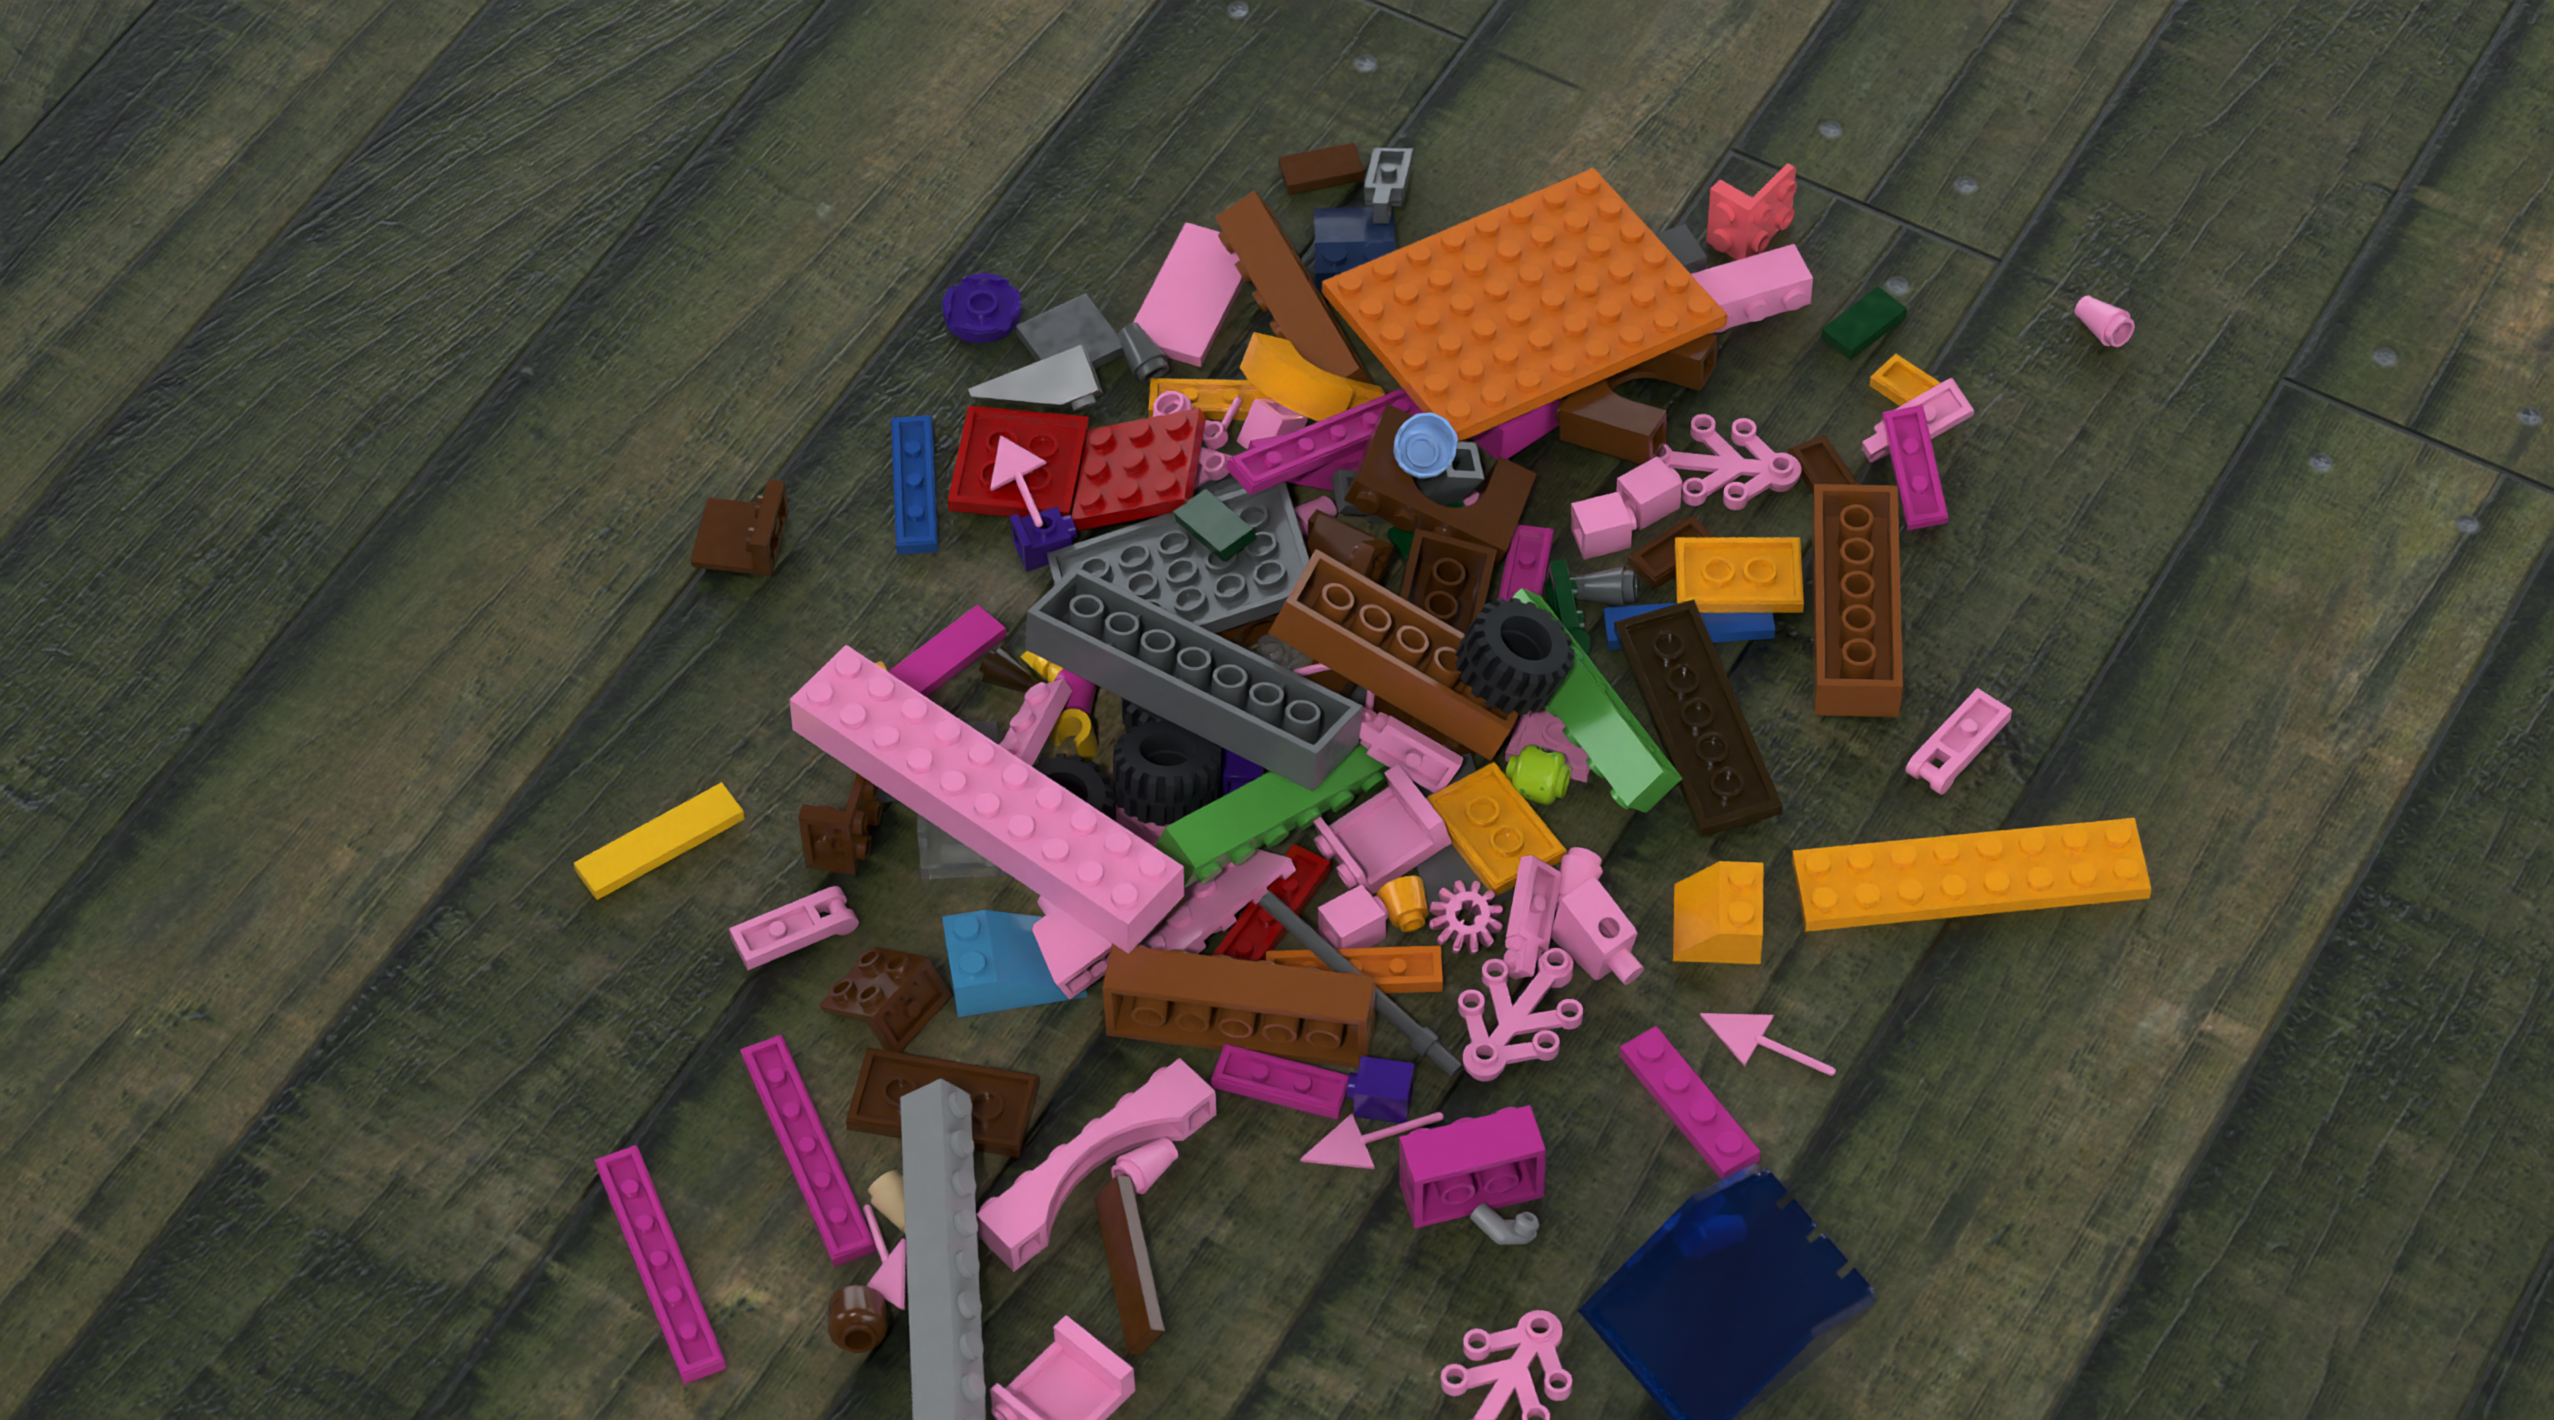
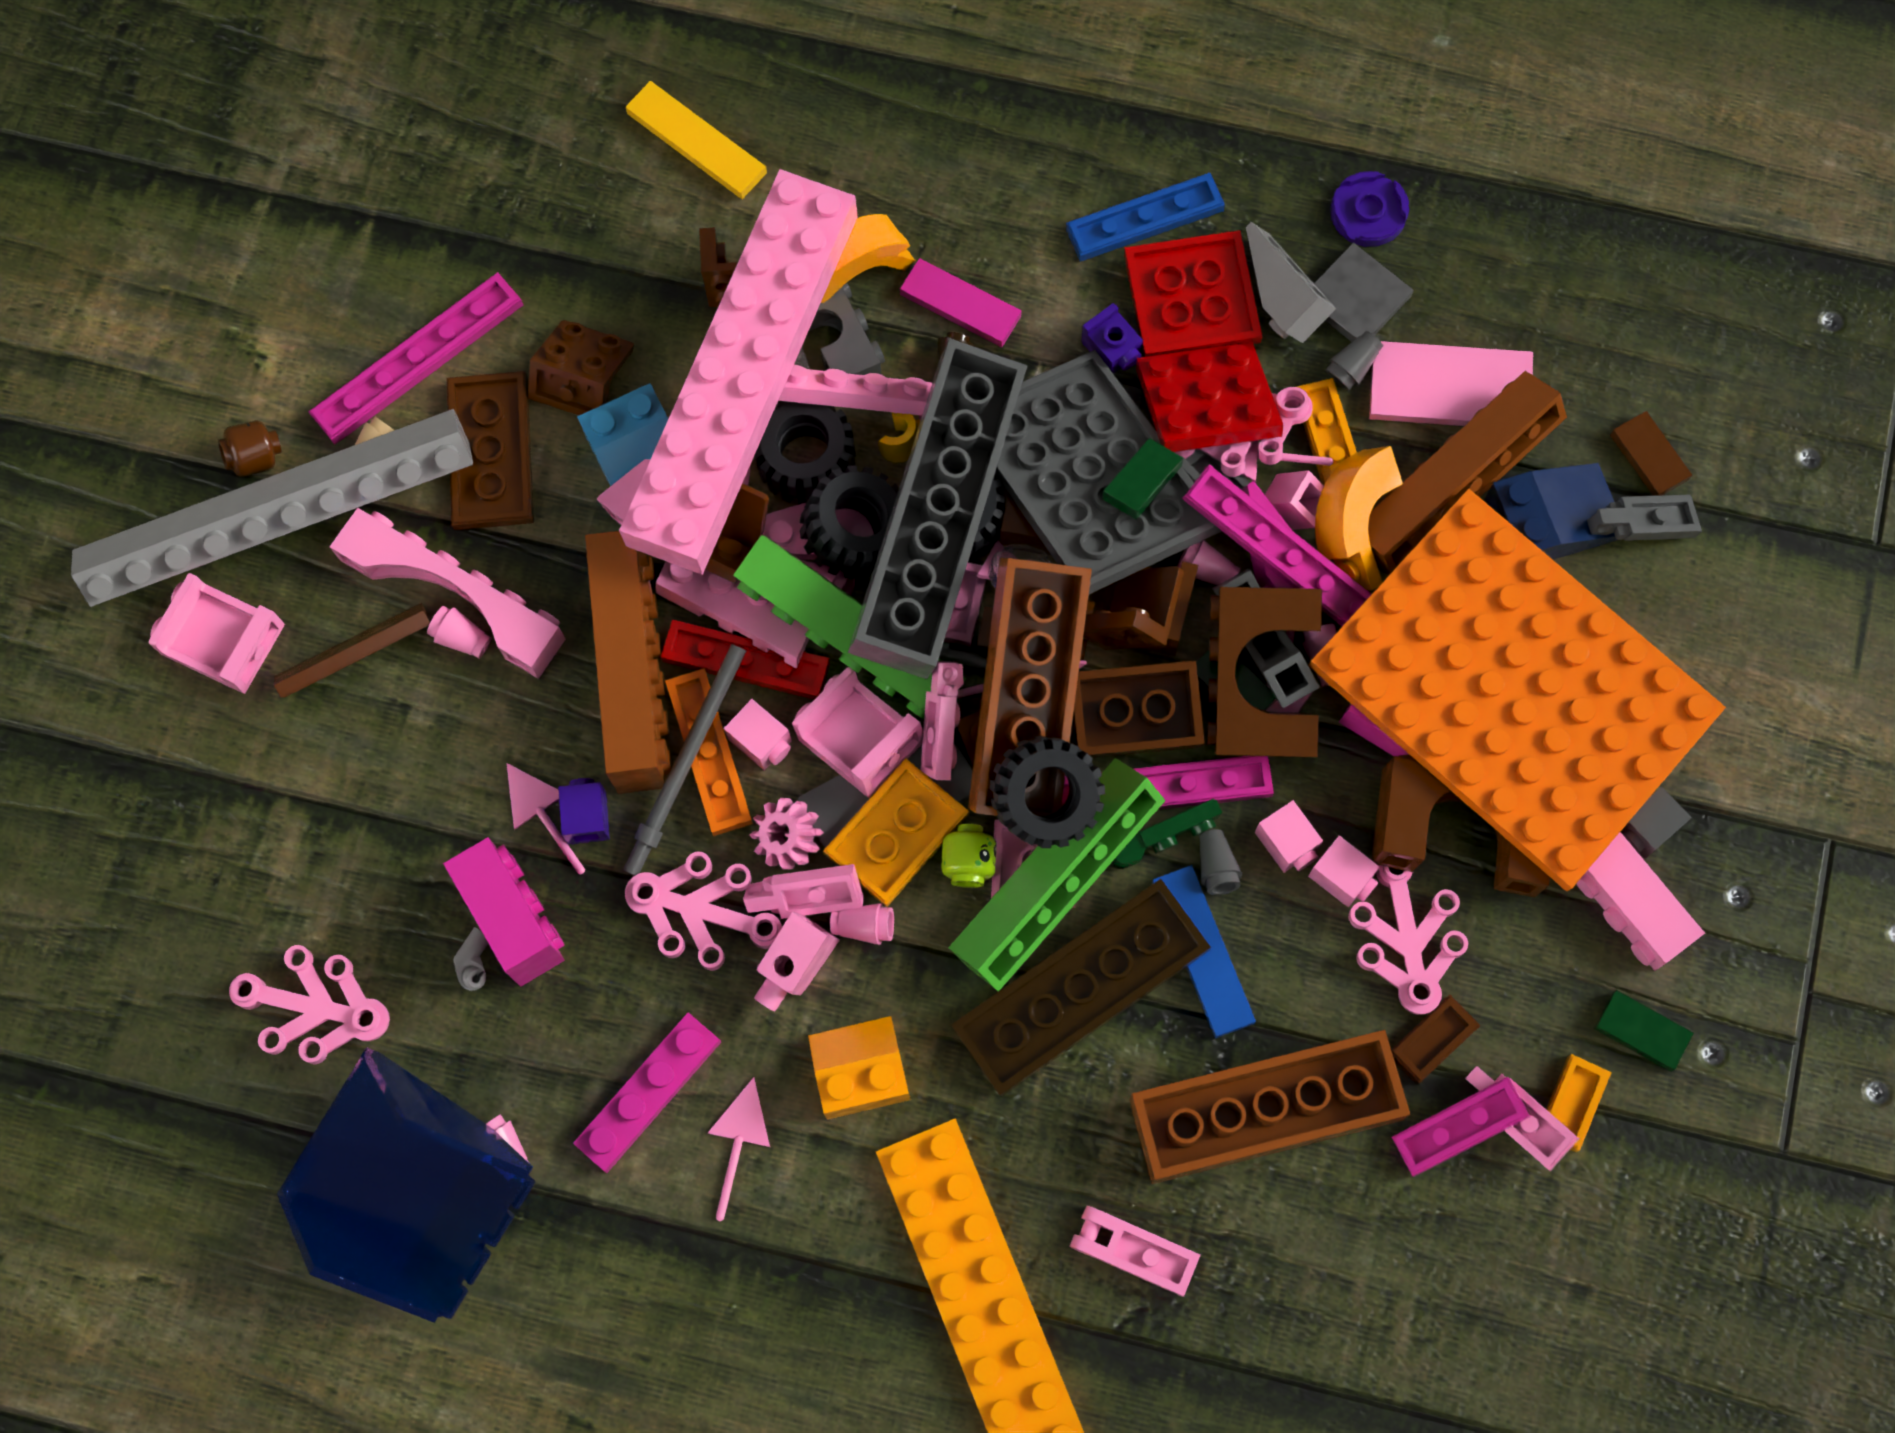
camera: 75 degrees right, 20 degrees up
dark pink tile [595,1145,727,1384] -> none
reddish brown bracket [691,479,789,576] -> none
bright pink plate [729,886,859,970] -> none
bright pink piece [863,1205,906,1310] -> none
bright pink piece [990,435,1047,527] -> none
dark pink tile [1211,1044,1349,1120] -> none
light orange hat [1377,876,1429,932] -> none
light blue hair [1393,413,1458,479] -> none
reddish brown tile [1628,515,1714,590] -> none
light orange tile [1675,537,1804,613] -> none
coral bracket [1706,163,1797,260] -> none
bright pink cone [2075,296,2135,347] -> none

